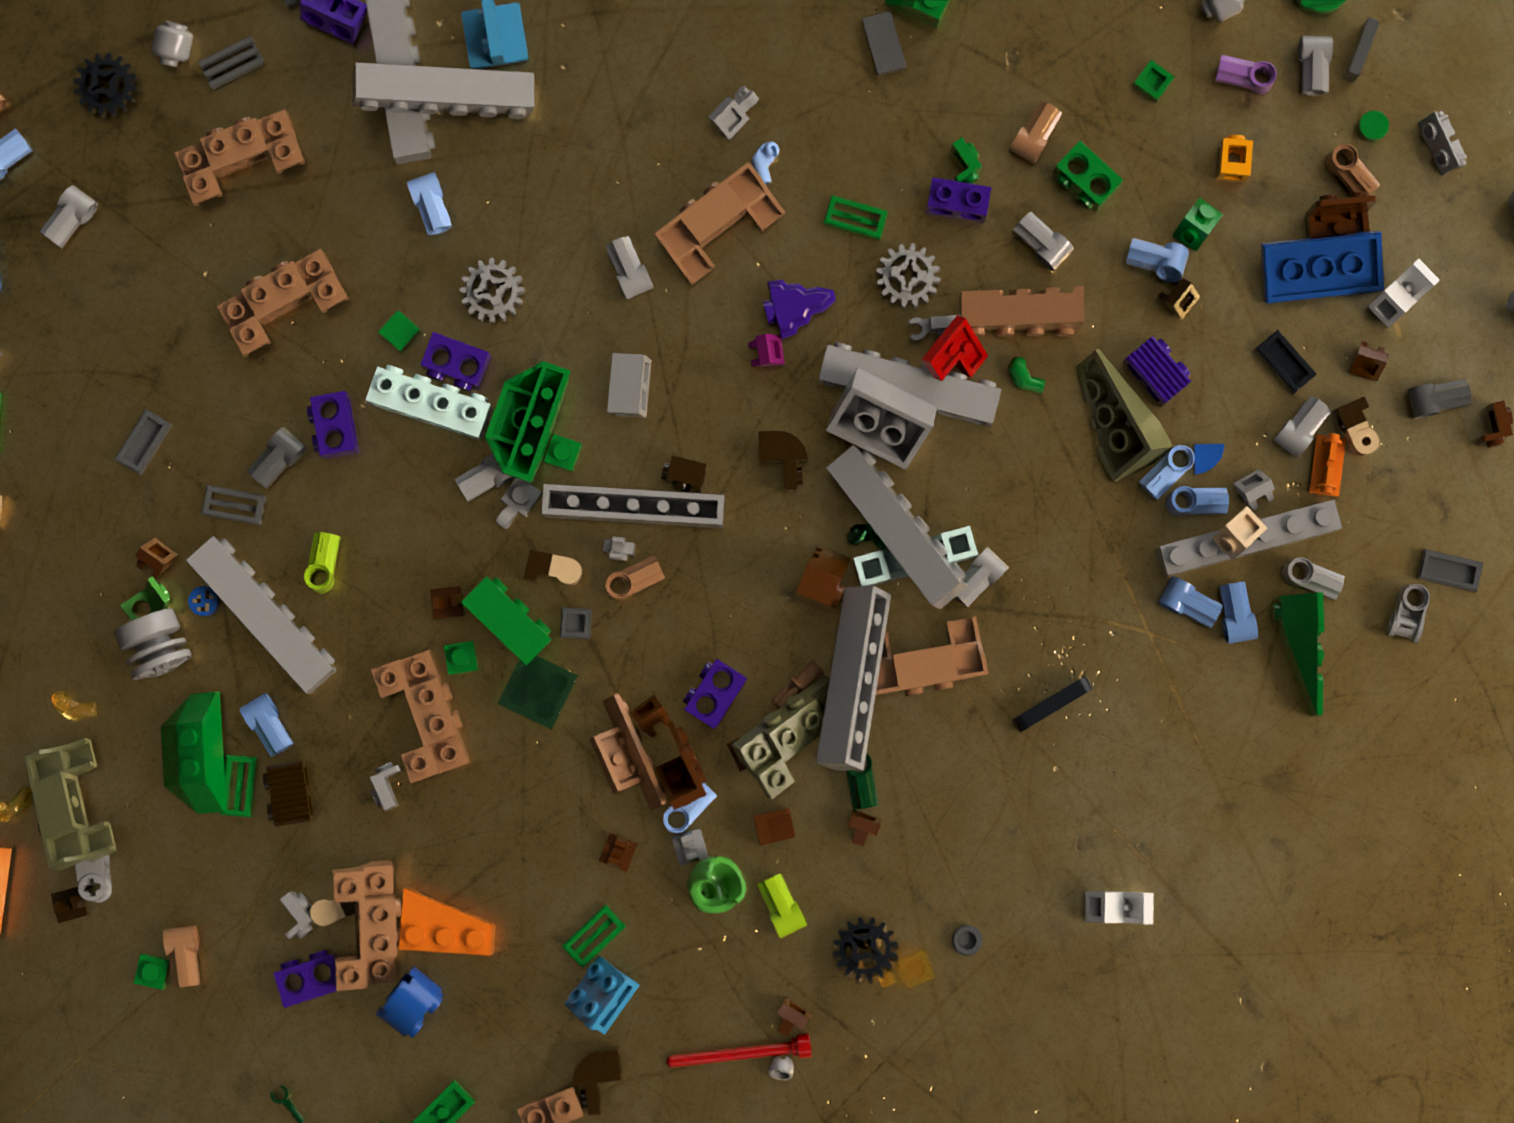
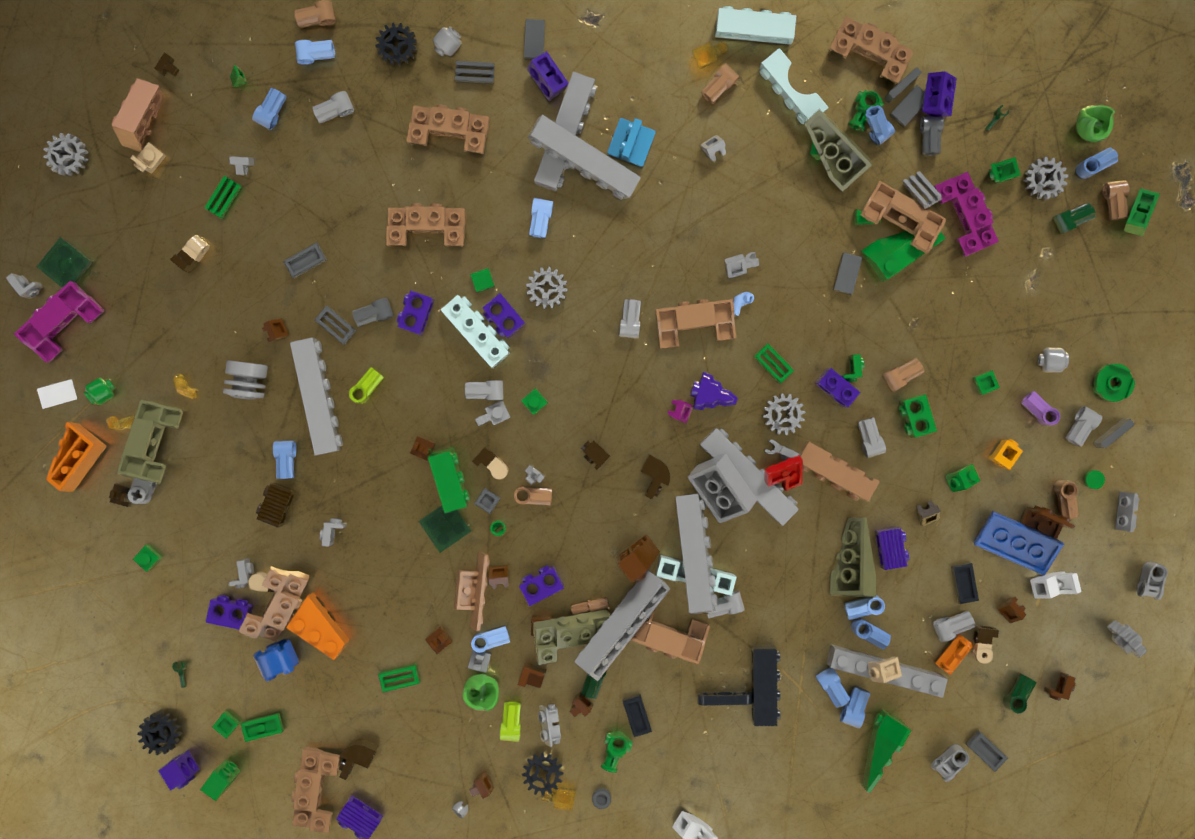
camera: 25 degrees right, 5 degrees up
bright green bracket [121,576,170,621] -> none
green wedge [161,691,227,814] -> none
medium nougat piece [163,925,200,988] -> none
blue tile [188,586,220,617] -> none
green tile [220,755,258,818] -> none
medium nougat bracket [371,650,471,783] -> none
green plate [444,641,479,676] -> none
green wedge [485,361,571,483] -> none
light grey brick [542,484,725,528] -> none
dark azure bracket [565,956,640,1035] -> none
light grey hinge [607,353,651,418] -> none
reddish brown bracket [655,720,707,810] -> none
red piece [666,1033,812,1068] -> none
clear green arm [846,524,887,550] -> none
green arm [1008,356,1046,394] -> none
medium blue piece [1126,238,1189,282] -> none
blue tile [1193,444,1224,475] -> none
light grey tile [1233,469,1275,511] -> none
light grey piece [1281,557,1345,601] -> none
dark grey piece [1407,379,1472,419] -> none
none -> green hinge [490,521,507,537]
none -> light grey hinge [538,704,561,747]
none -> green connector [601,731,633,773]
none -> black tile [622,694,652,738]
none -> black brick [751,645,781,726]
none -> dark green piece [1003,673,1037,714]

